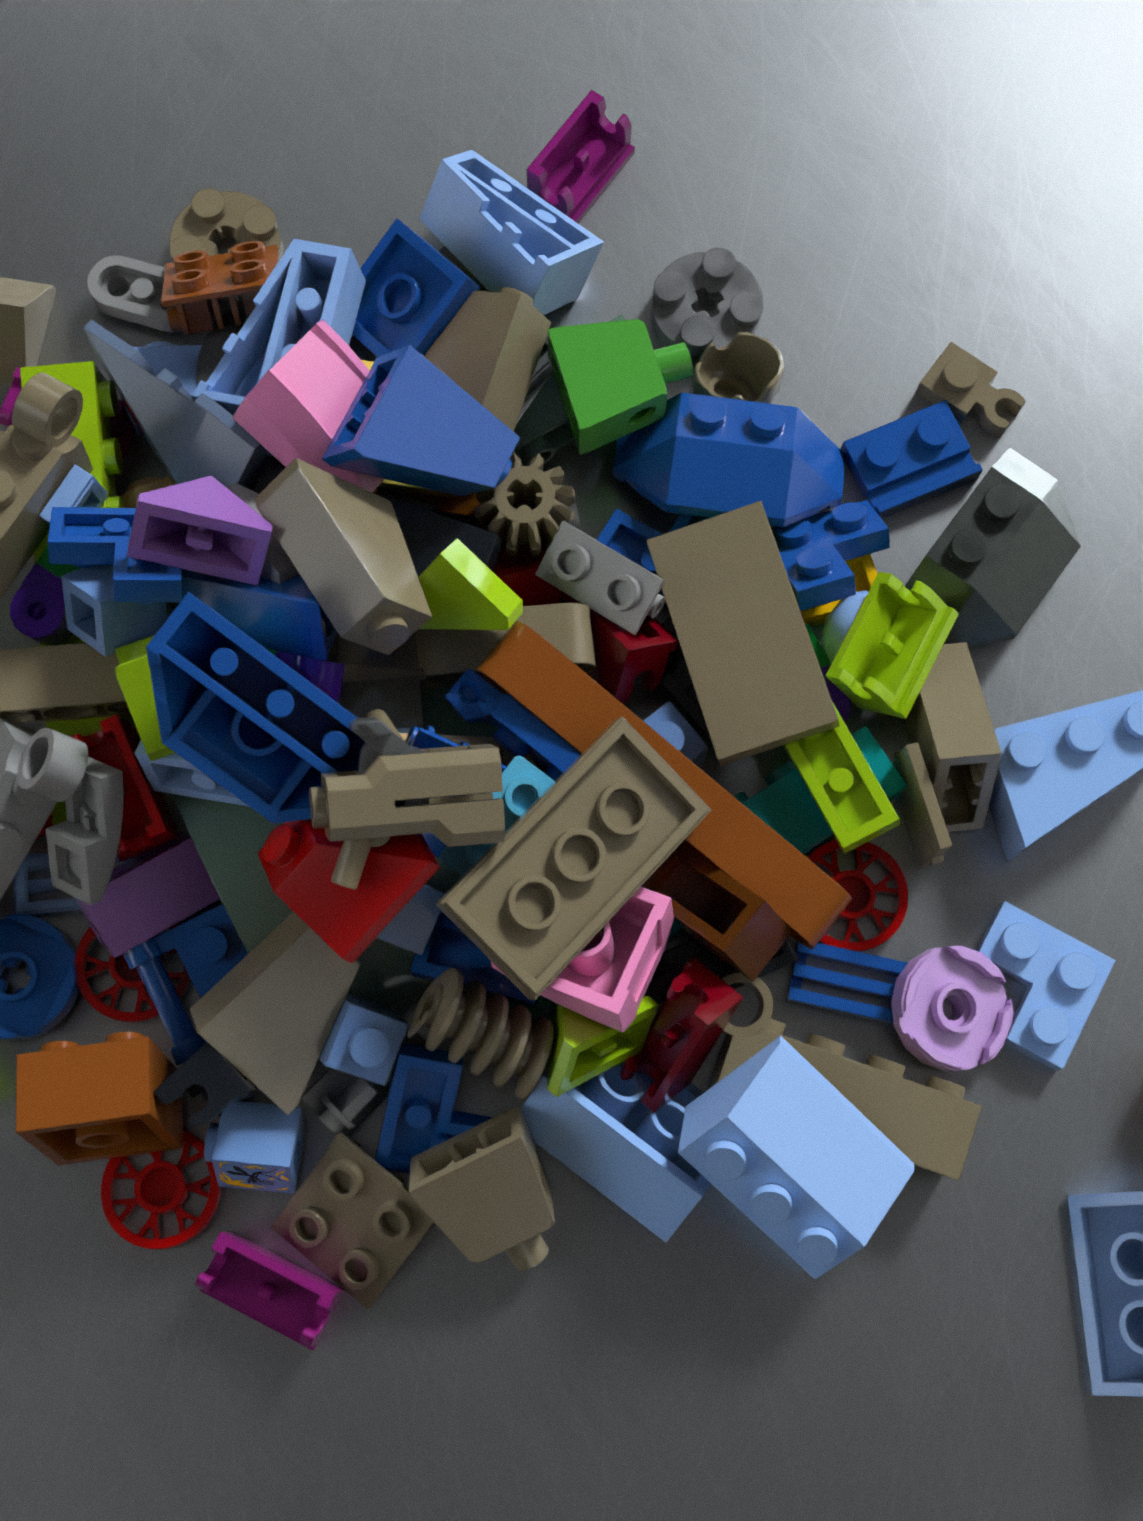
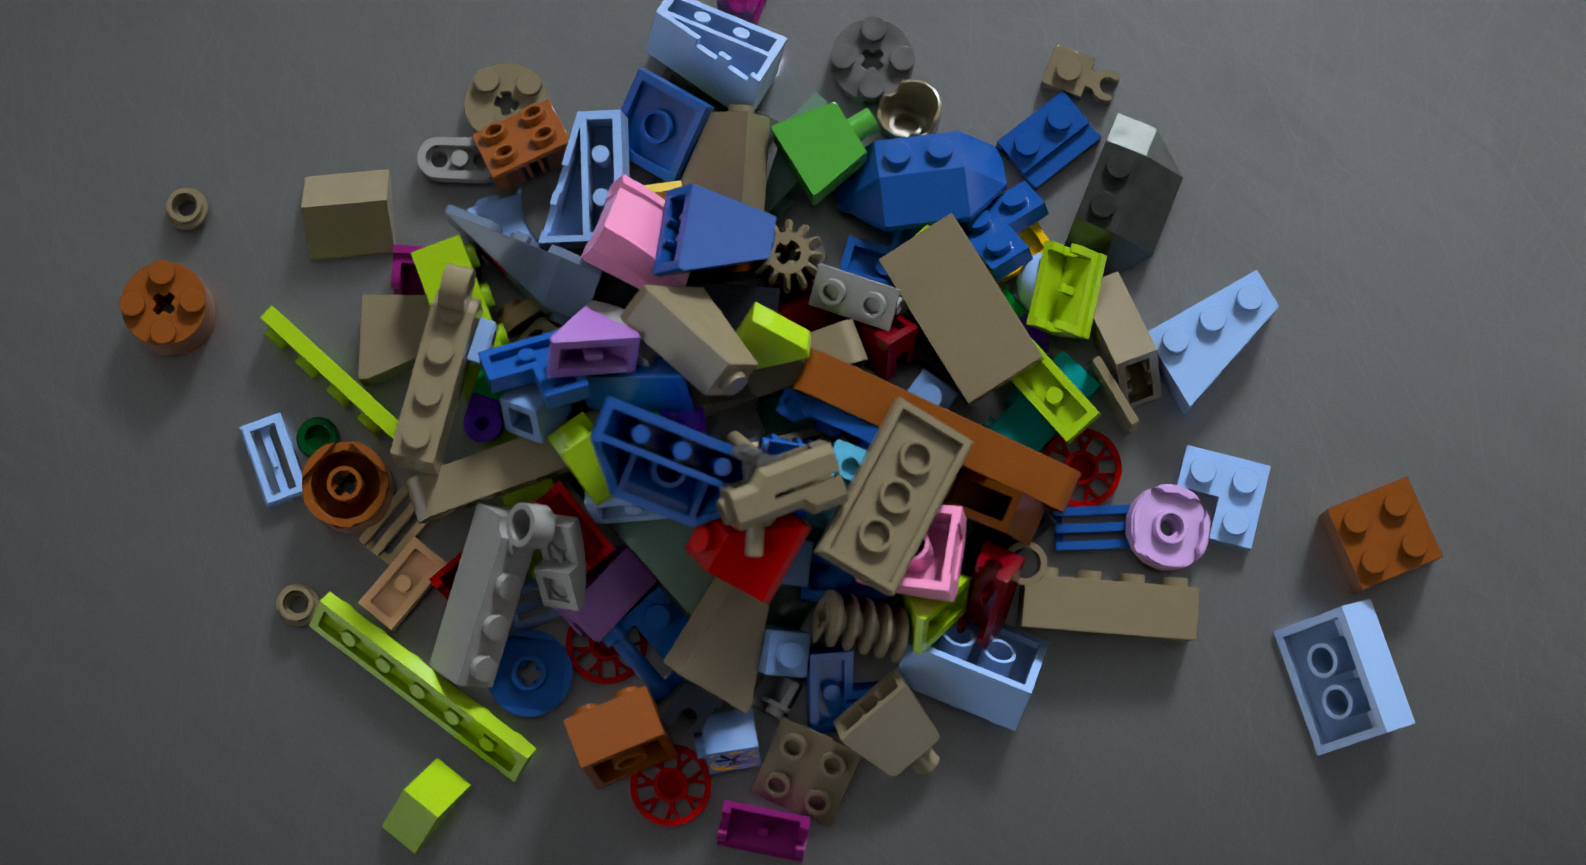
camera: 10 degrees left, 5 degrees up
light blue slope [678,1035,914,1280] -> none

